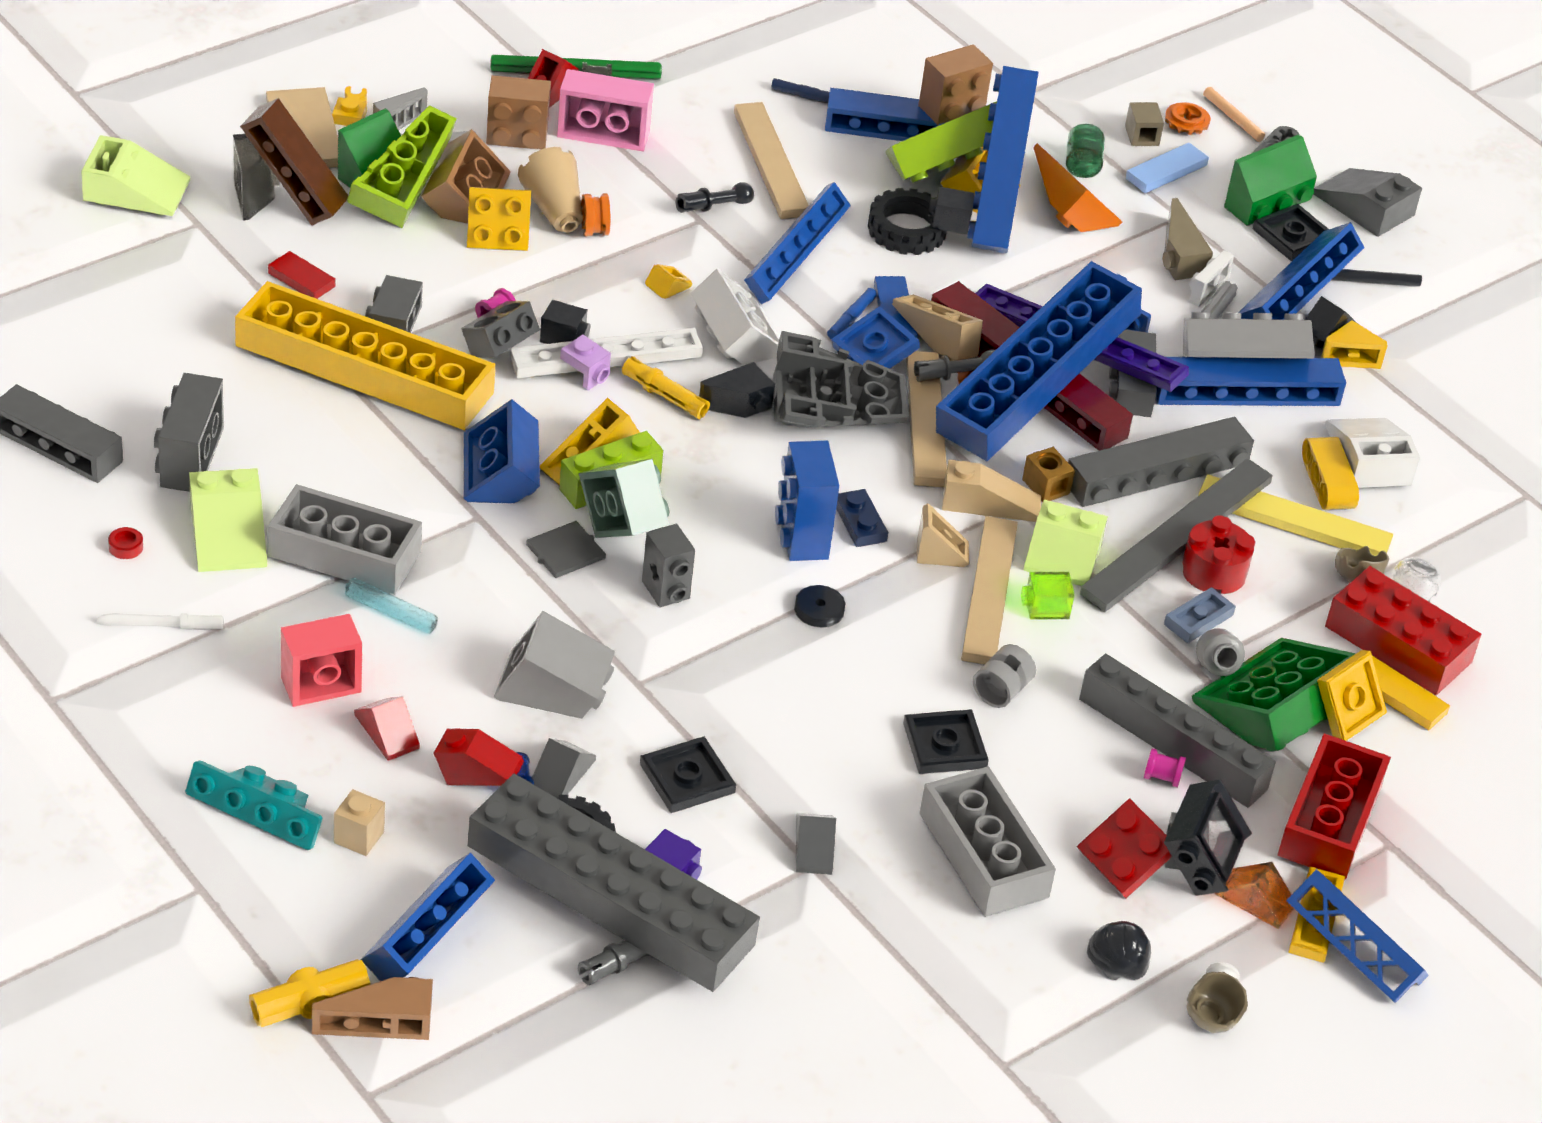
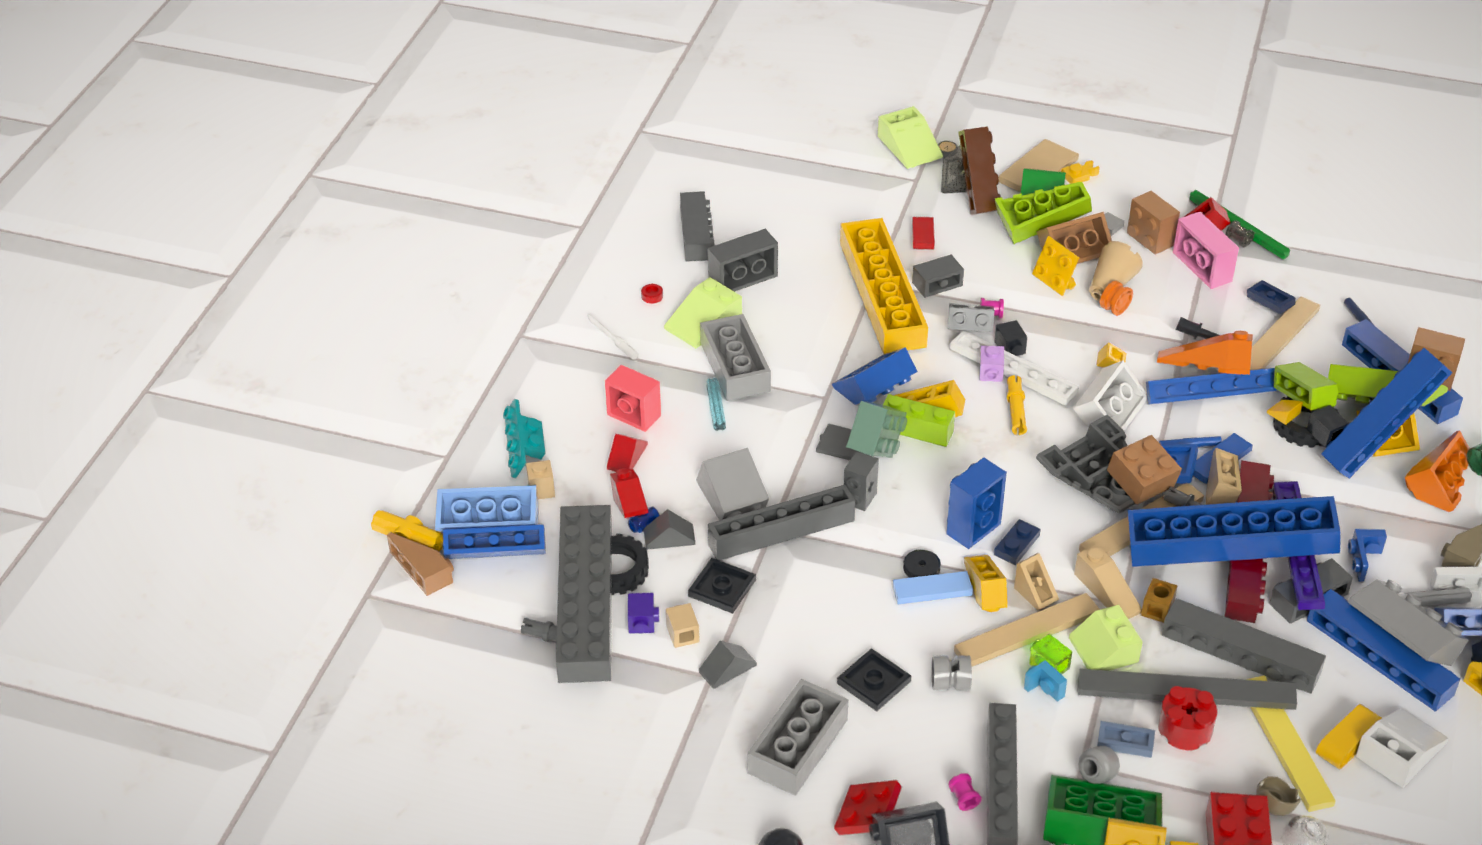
camera: 60 degrees right, 0 degrees up
light grey slope [373,87,428,130] -> none
black slope [699,362,775,418] -> none
none -> light blue slope [435,485,538,531]
none -> tan brick [666,603,699,648]
none -> dark grey brick [708,484,855,560]
none -> light blue tile [893,571,973,604]
none -> tile [938,141,958,159]
none -> yellow slope [964,555,1007,612]
none -> dark azure bracket [1024,660,1067,702]
none -> medium nougat brick [1107,434,1182,505]
none -> orange wedge [1157,331,1253,375]
none -> dark blue plate [1247,280,1296,314]
none -> yellow slope [1267,400,1303,425]
none -> lime brick [1274,362,1338,410]

